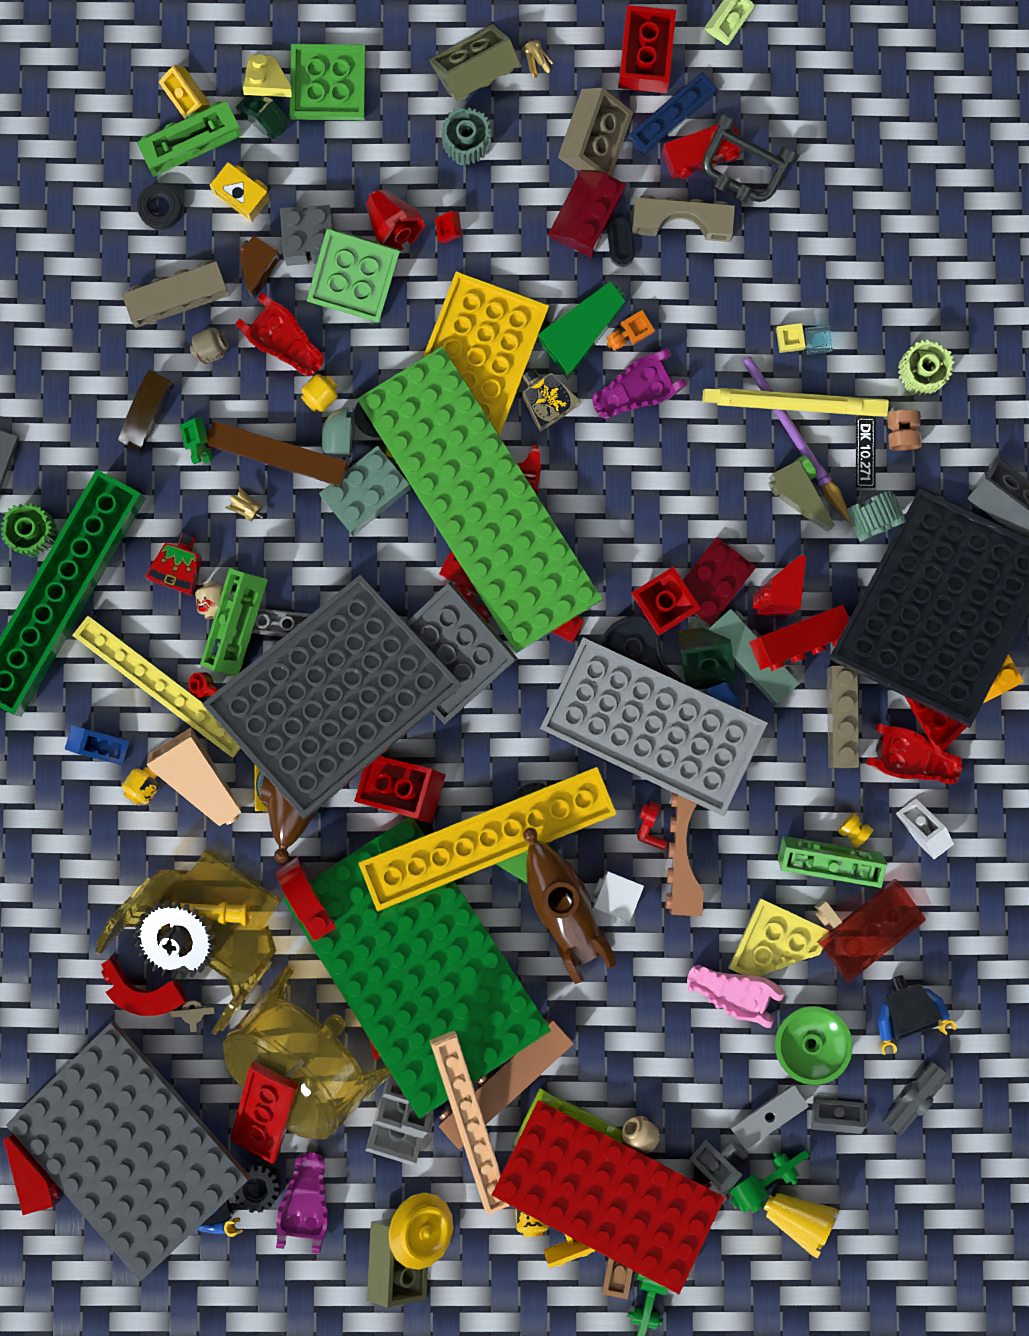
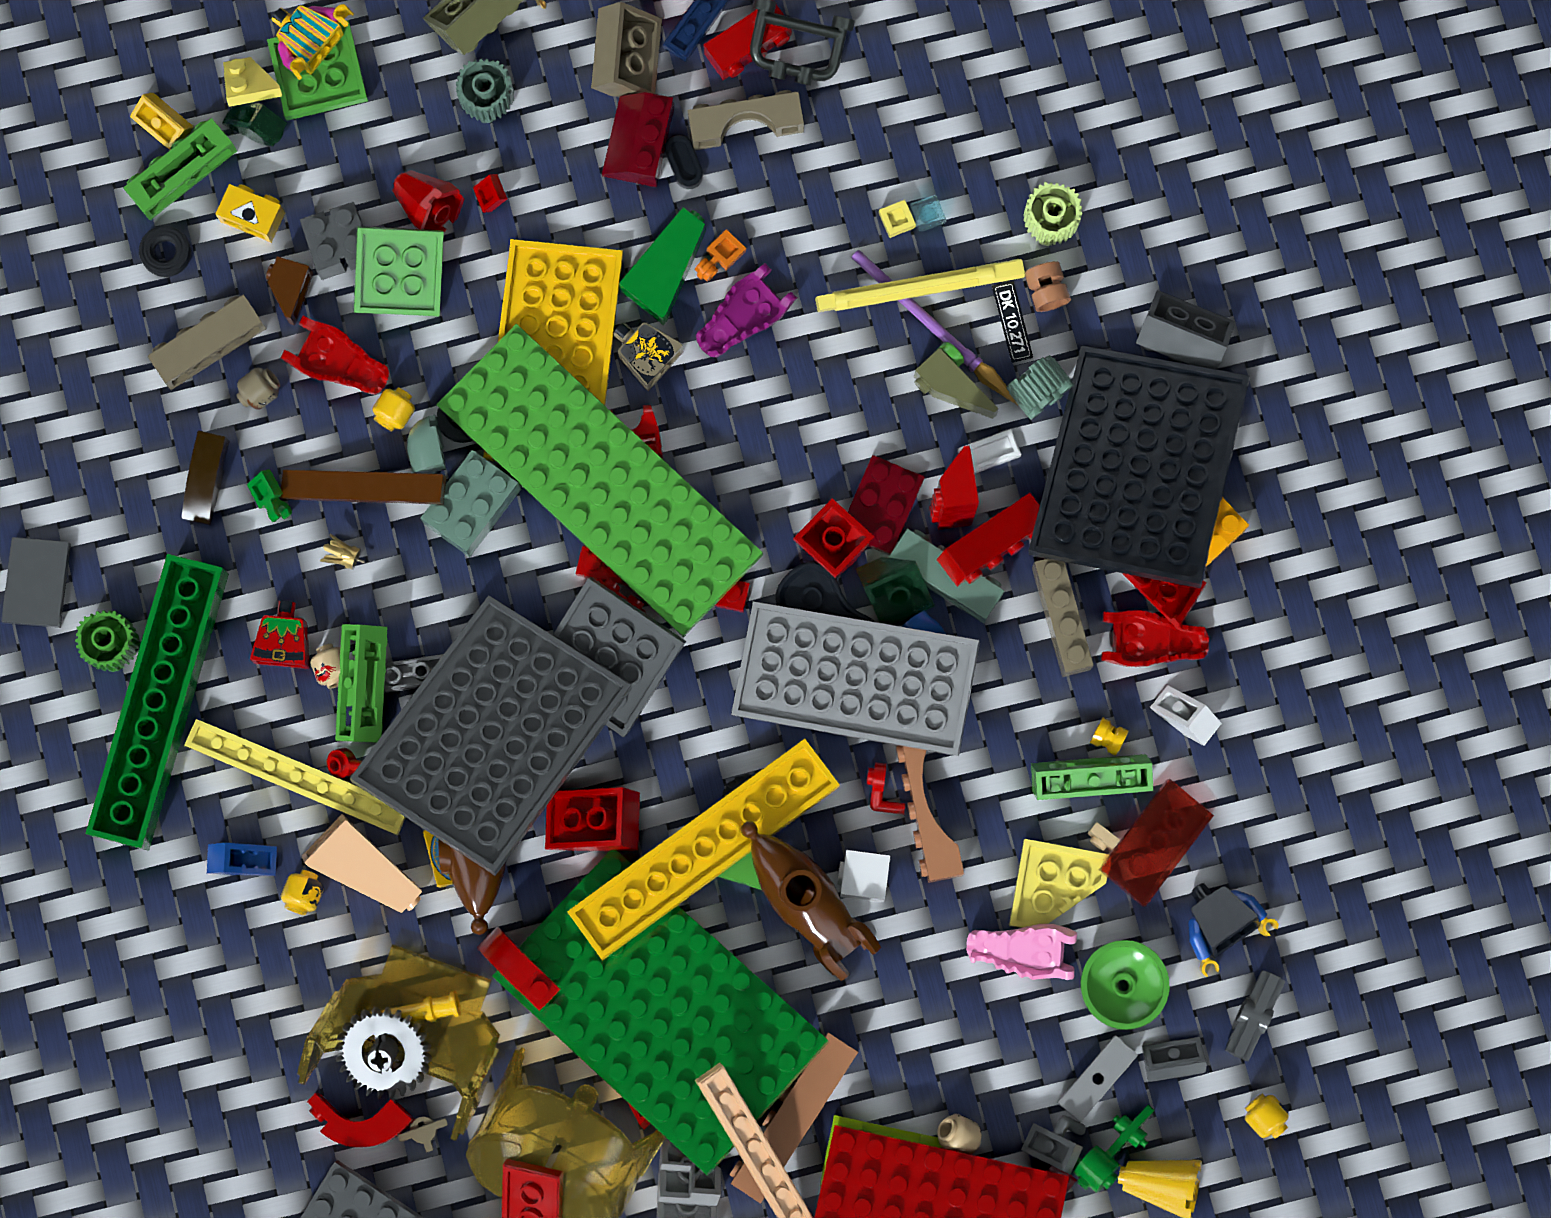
camera: 10 degrees left, 5 degrees down
none -> torso [272,4,354,80]
none -> white tile [957,429,1021,474]
none -> yellow head [1245,1093,1289,1139]

